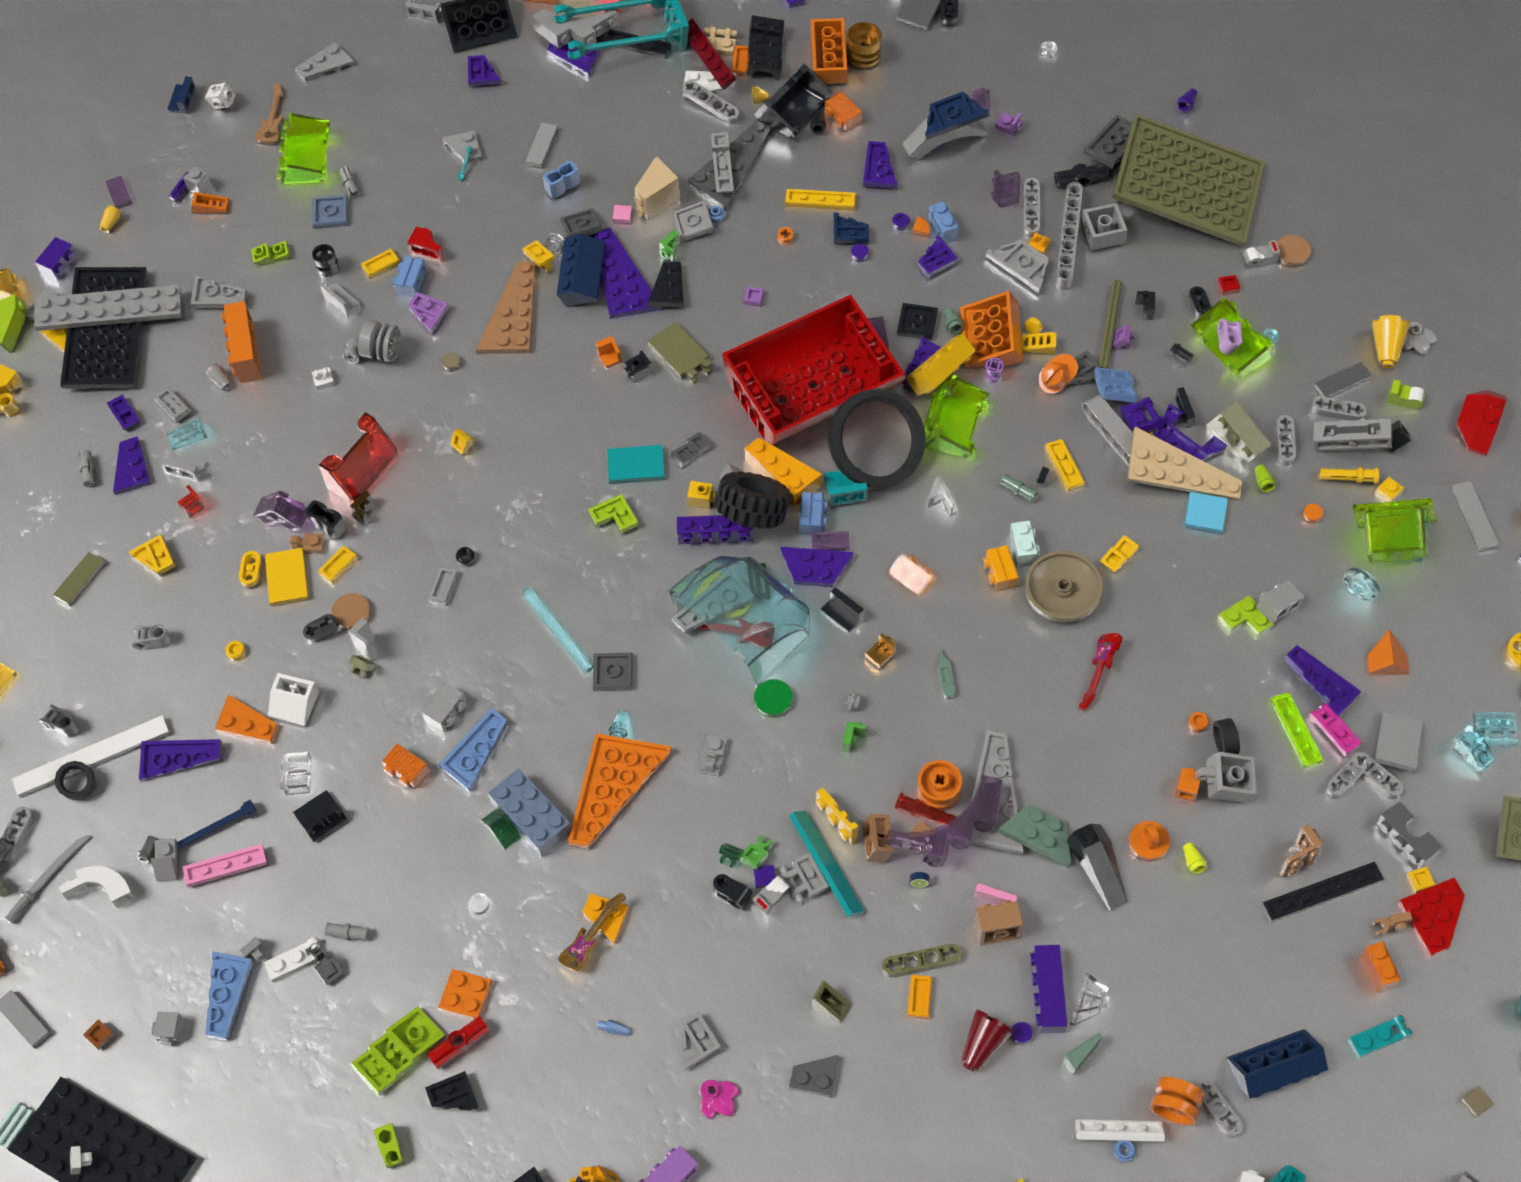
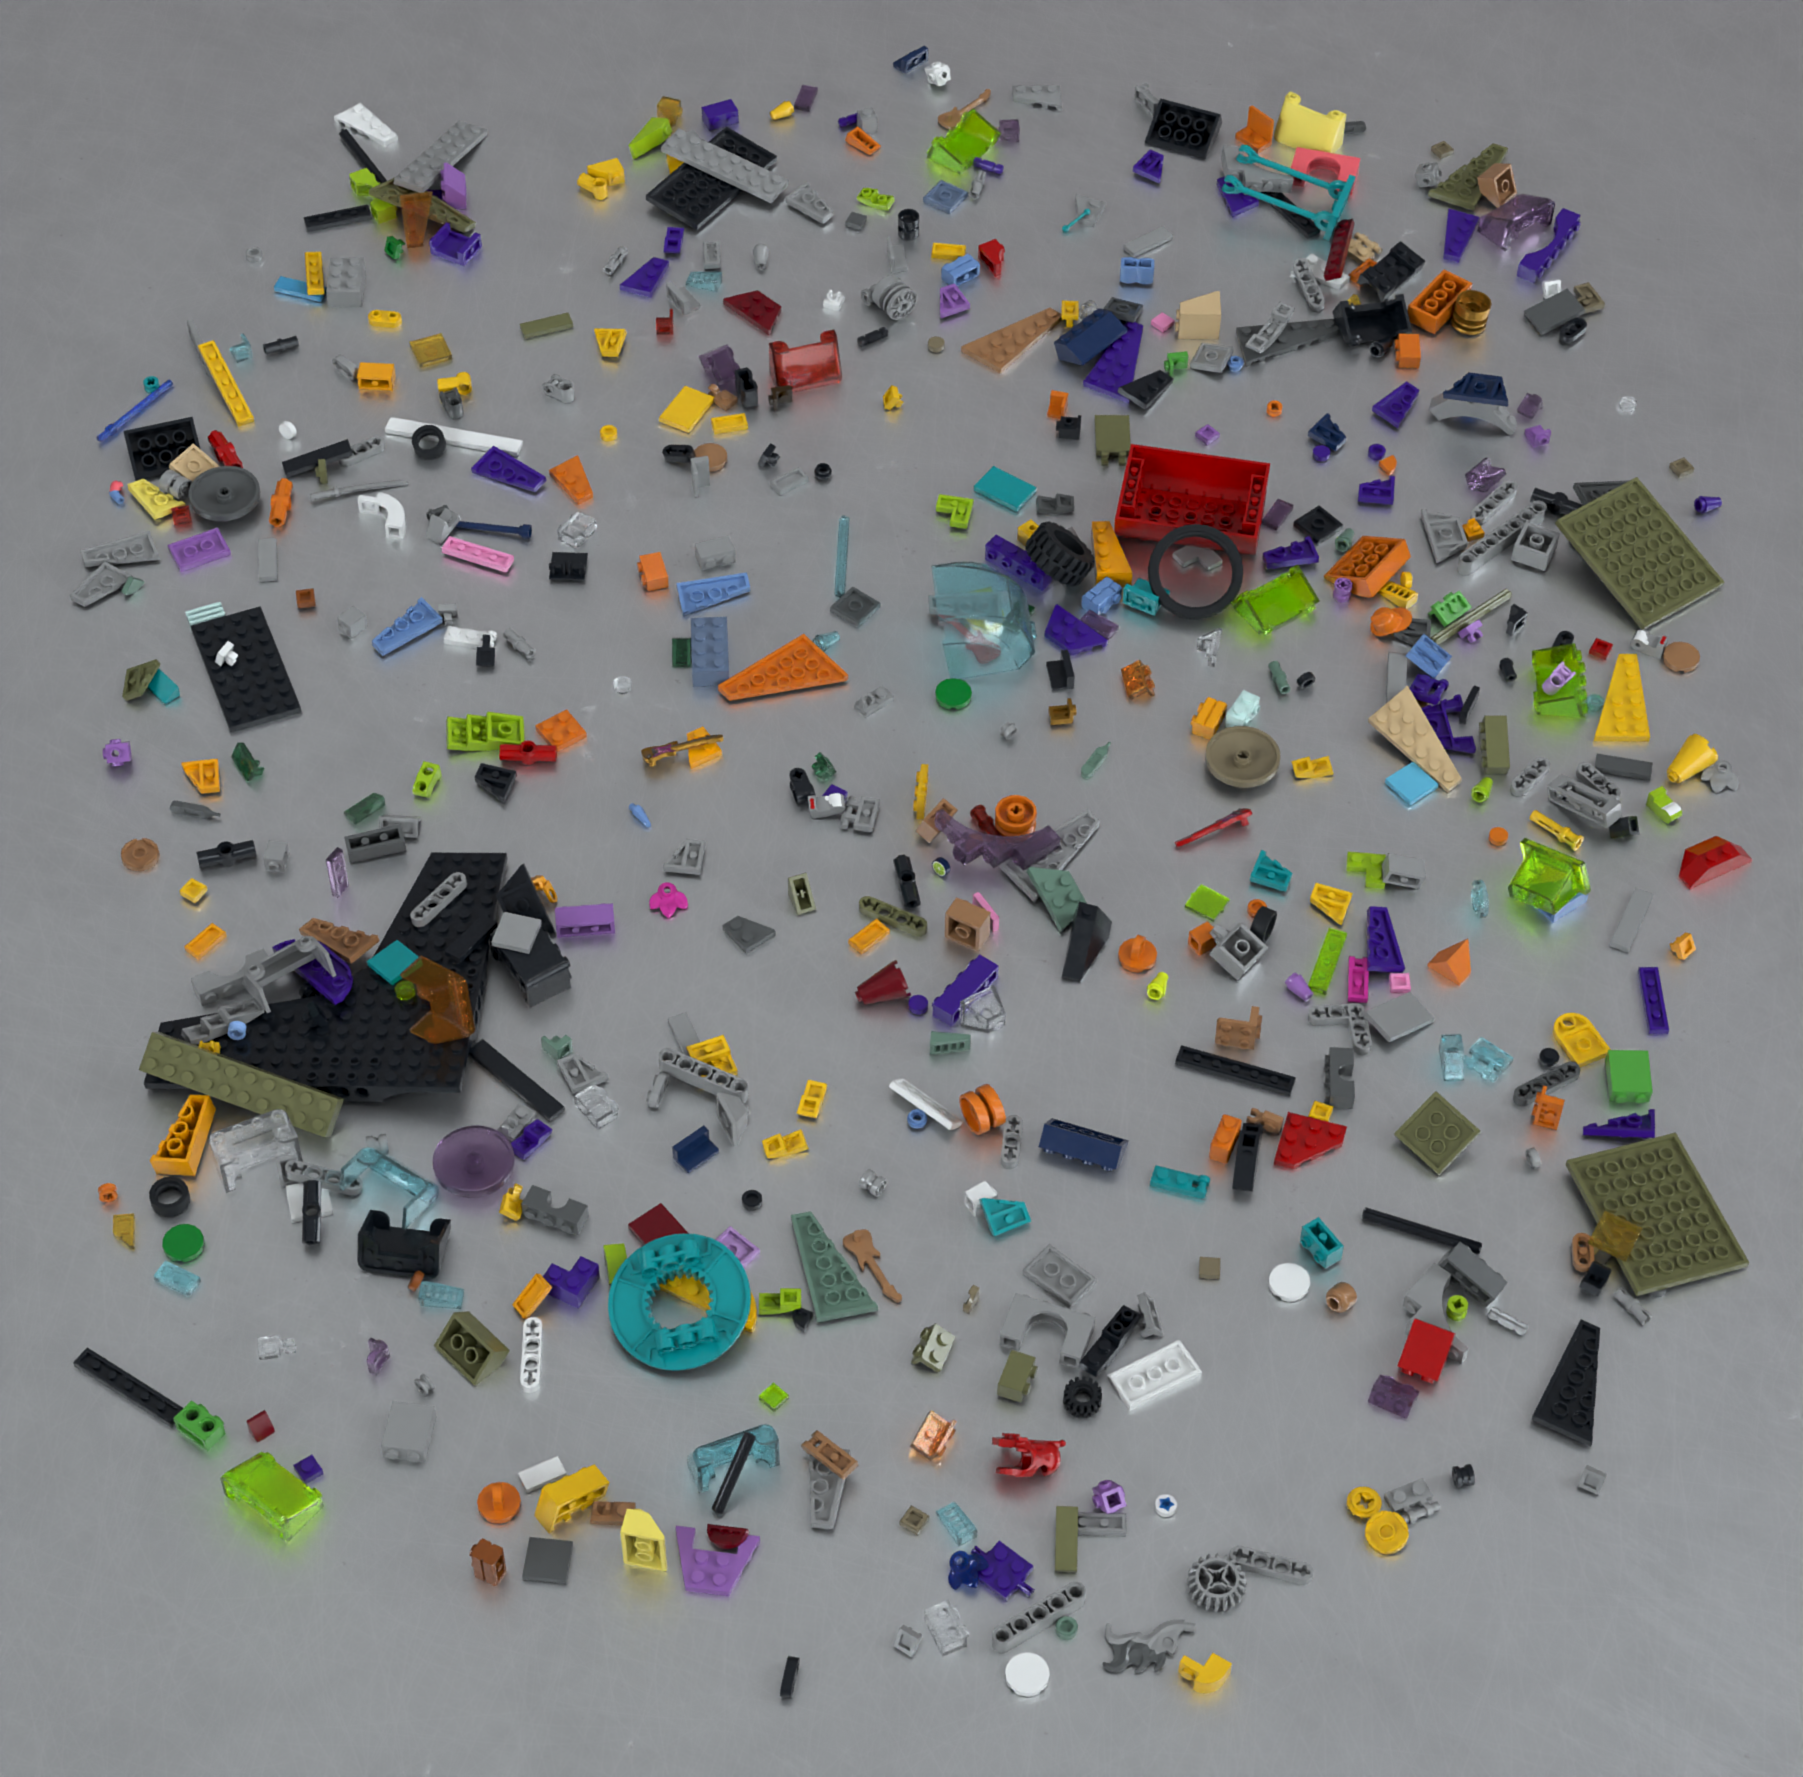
camera: 35 degrees right, 10 degrees down
orange brick [222,301,261,383] -> none
yellow plate [239,551,262,588] -> none
white slope [268,673,319,726] -> none
olive tile [349,655,376,678] -> none
bright green plate [740,835,773,870] -> none
yellow tile [785,189,856,210] -> none
teal tile [789,811,865,917] -> none
bright green bracket [842,722,867,753] -> none
yellow wedge [905,333,976,396] -> none
medium blue brick [928,201,959,244] -> none
yellow tile [1045,439,1085,492] -> none
yellow plate [1376,477,1404,503] -> none
none -> yellow piece [437,372,472,395]
none -> dark red wing [723,290,782,335]
none -> black tile [757,443,780,467]
none -> dark grey tile [845,212,867,230]
none -> black axle [857,327,888,347]
none -> black piece [893,854,921,910]
none -> dark purple axle [973,157,1004,174]
none -> clear purple brick [996,119,1020,142]
none -> light grey tile [1173,546,1223,571]
none -> clear neon green piece [1185,884,1230,922]
none -> black slope [1232,1123,1263,1191]
none -> teal wing [1250,850,1292,892]
none -> medium lavender cone [1285,972,1313,1001]
none -> yellow wing [1310,883,1353,925]
none -> bright pink tile [1389,973,1411,993]
none -> bright green bracket [1428,591,1472,628]
none -> yellow wing [1594,654,1650,741]
none -> dark tan tile [1669,457,1694,478]

